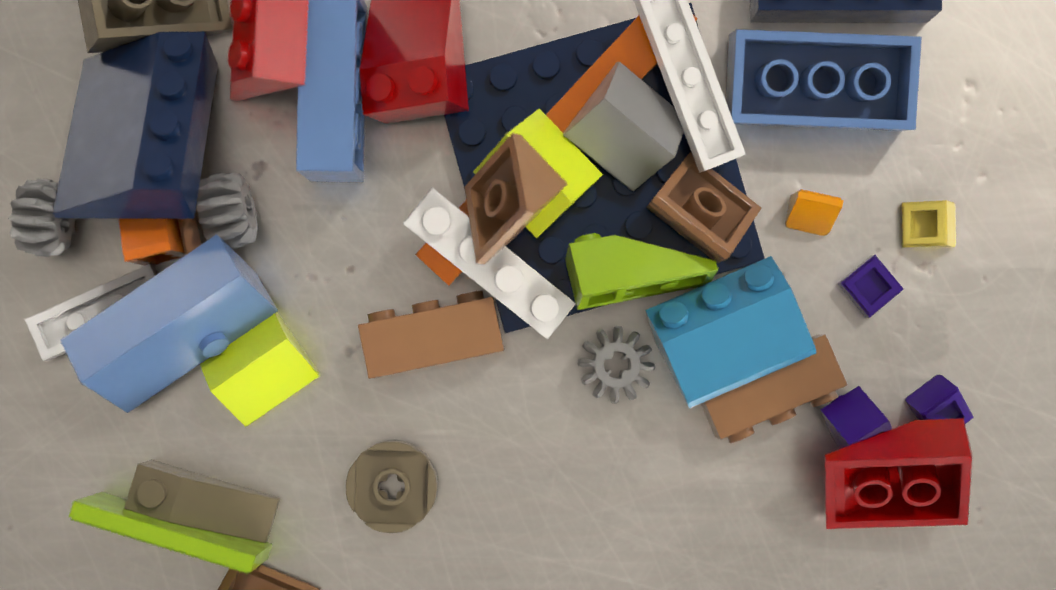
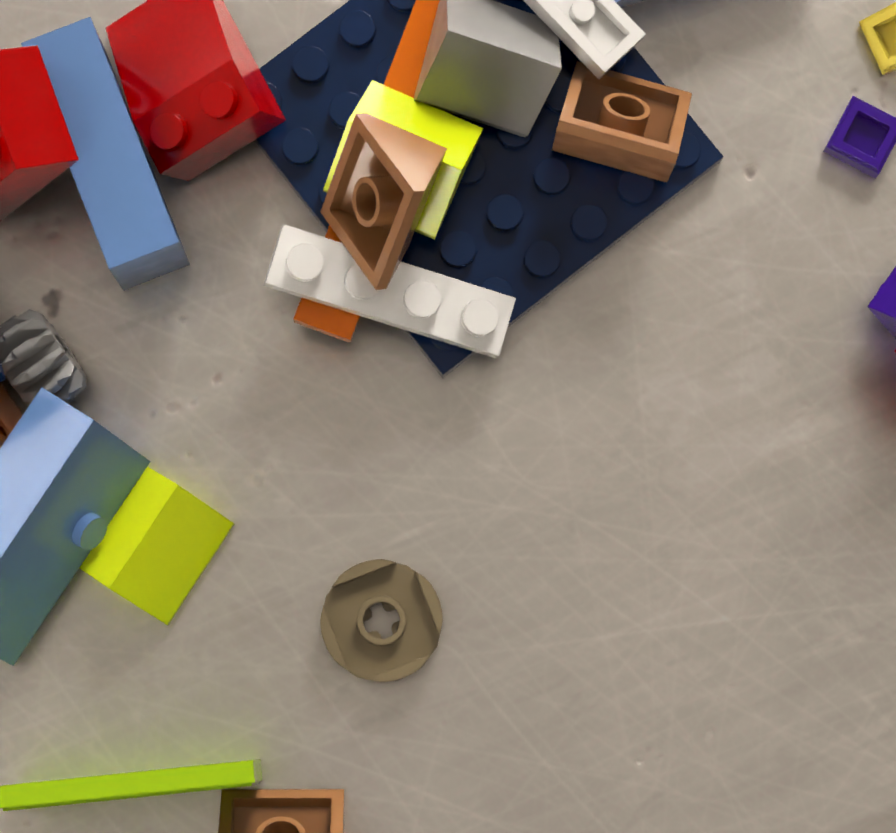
camera: 30 degrees left, 5 degrees down
dark tan slope [124,460,280,543] -> none
medium nougat brick [358,290,505,379] -> none
lime slope [565,233,718,310] -> none
light grey gear [578,326,655,404] -> none
dark azure slope [645,256,817,408] -> none
medium nougat brick [701,334,847,443] -> none
light orange slope [785,189,844,236] -> none

